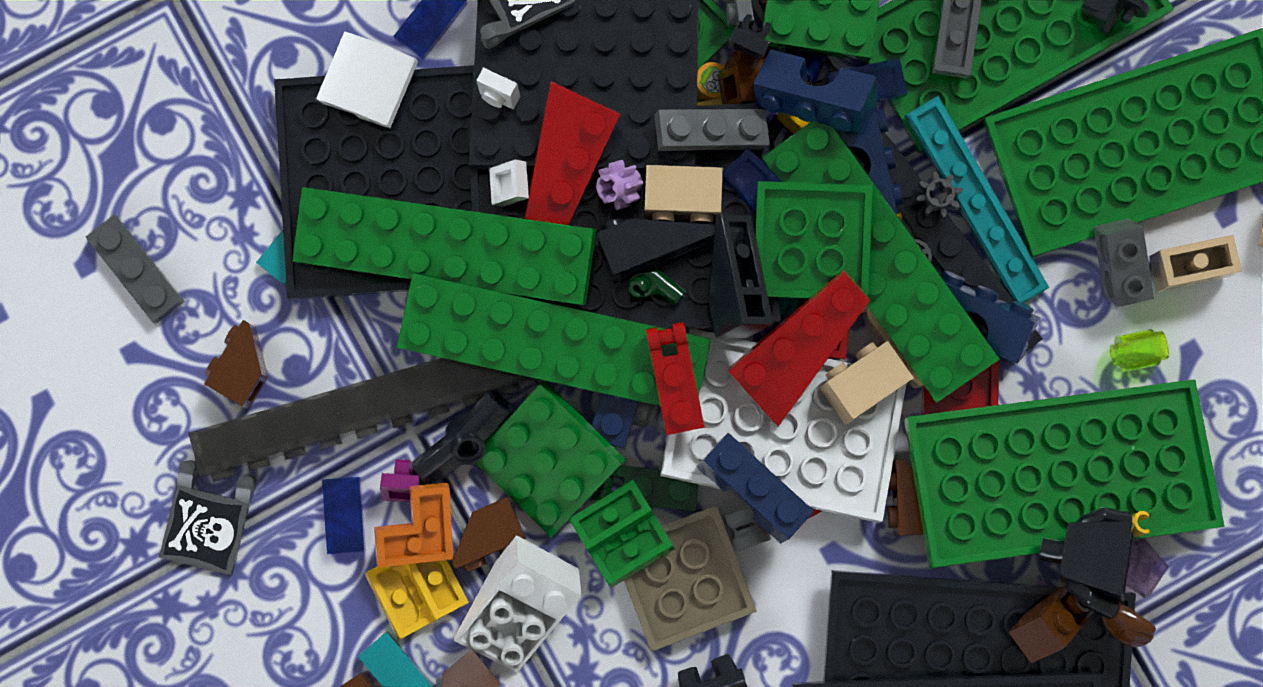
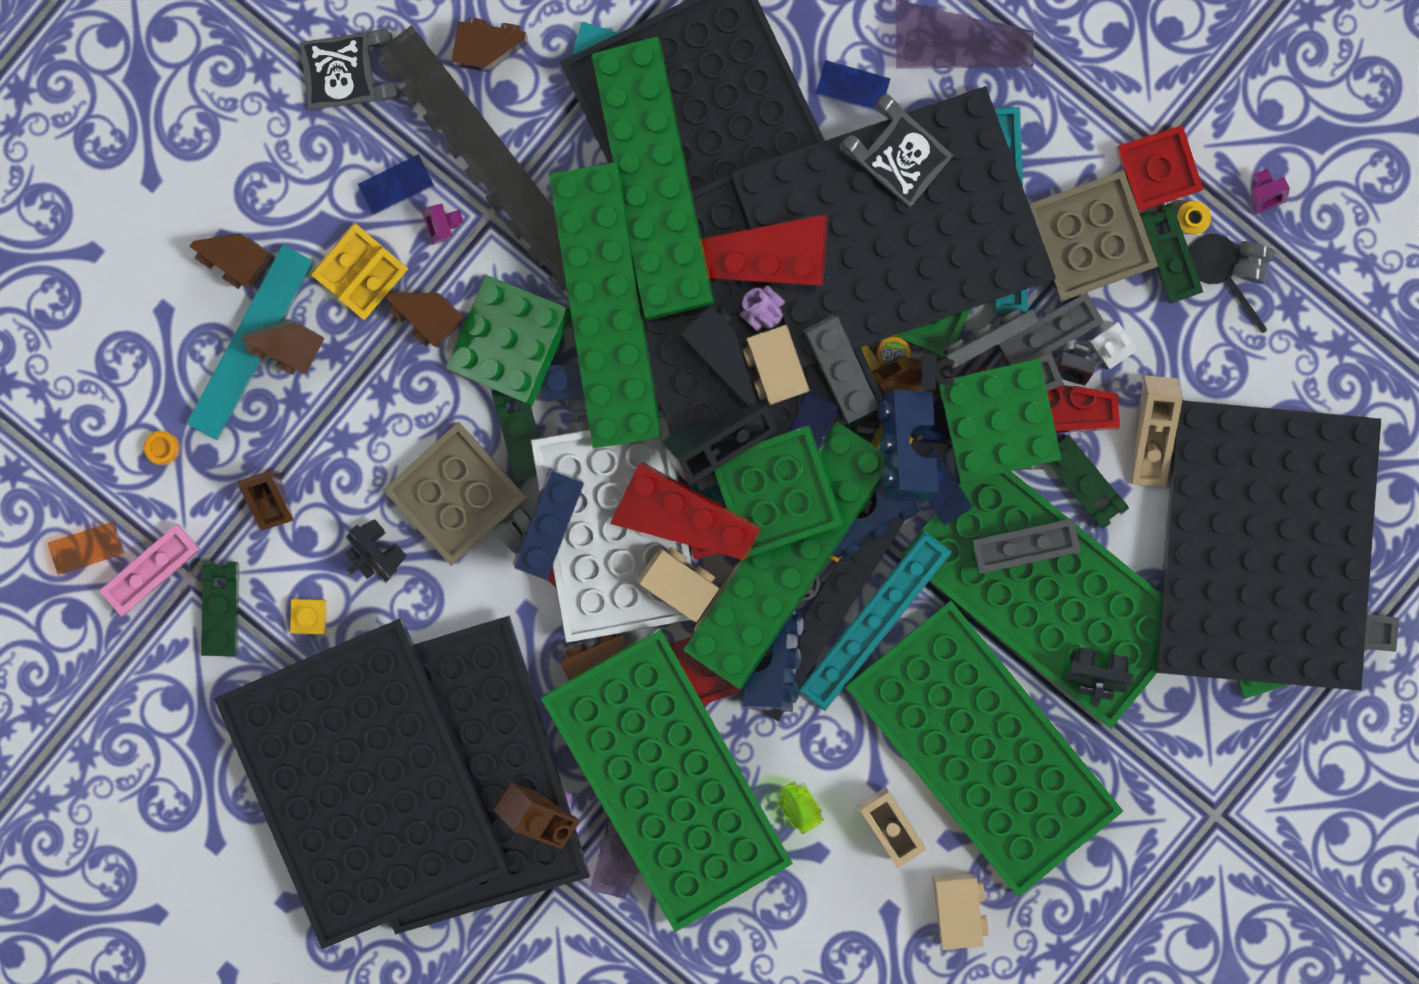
camera: 70 degrees right, 5 degrees up
white slope [316,32,418,128] -> none
orange plate [374,483,453,568] -> none
black piece [411,390,514,485] -> none
white slope [454,535,581,673] -> none
white plate [476,68,520,109] -> none
white plate [489,159,529,207] -> none
green slope [569,480,675,588] -> none
dark green arm [628,270,686,306] -> none
red plate [646,322,705,435] -> none
dark grey gear [915,171,963,219] -> none
black torso [1040,507,1156,647] -> none
dark grey brick [1093,219,1154,307] -> none

